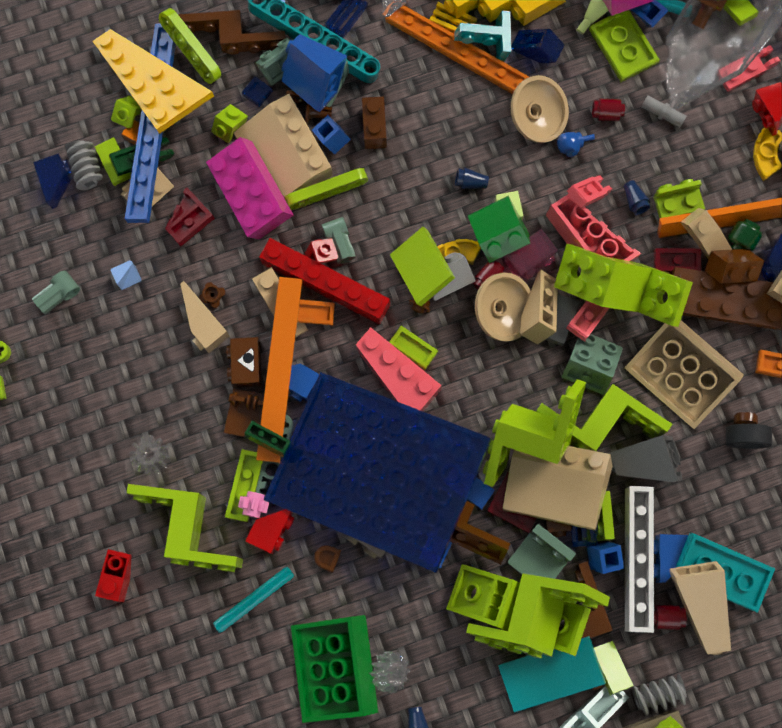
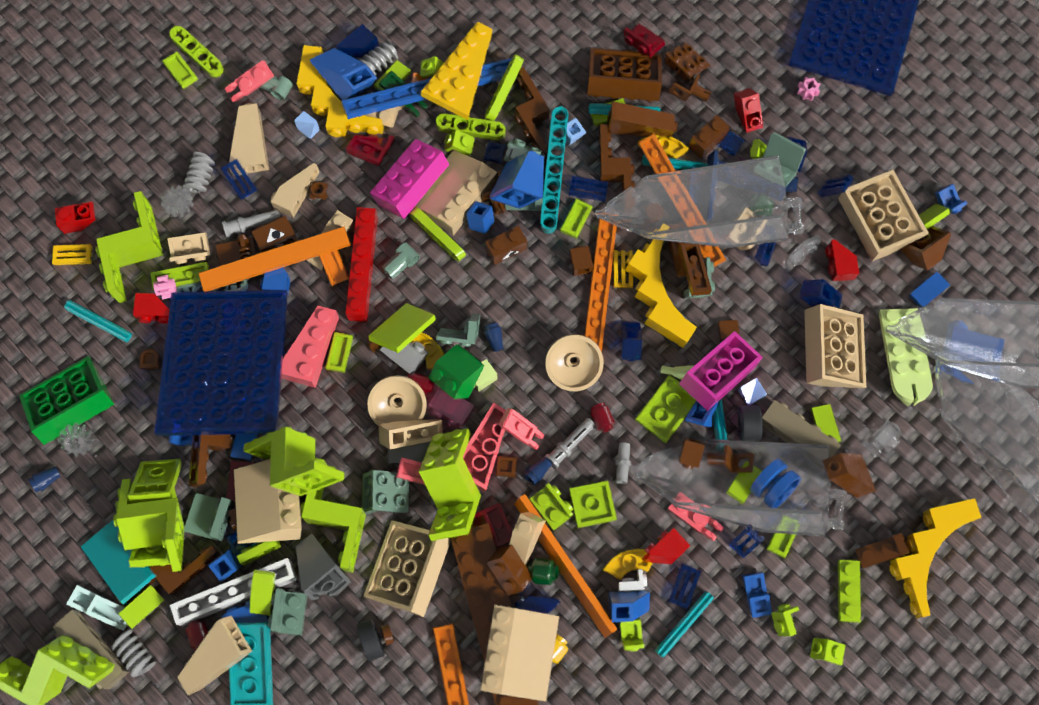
camera: 60 degrees right, 5 degrees down
dark green piece [244,421,291,457] -> none
bracket [304,238,338,264] -> none
teal bracket [454,11,511,61] -> none
blue piece [557,132,595,157] -> none
none -> yellow tile [52,244,93,265]
none -> tan bracket [167,232,210,264]
none -> light grey piece [182,152,215,194]
none -> clear blue tile [221,158,258,200]
none -> light grey pin [222,209,280,237]
none -> coral hinge [225,61,274,102]
none -> tan slope [229,103,269,176]
none -> lime slope [250,570,275,616]
none -> sand green bracket [268,588,307,635]
none -> yellow arch [297,45,384,137]
none -> blue slope [310,48,377,101]
none -> lime beam [436,114,505,141]
none -> sand green bracket [436,313,481,346]
none -> reddish brown tile [496,456,517,478]
none -> light grey pin [545,418,596,469]
none -> lime tile [560,199,593,239]
none -> reddish brown brick [569,245,593,276]
none -> lime plate [569,481,617,528]
none -> reddish brown brick [678,436,705,469]

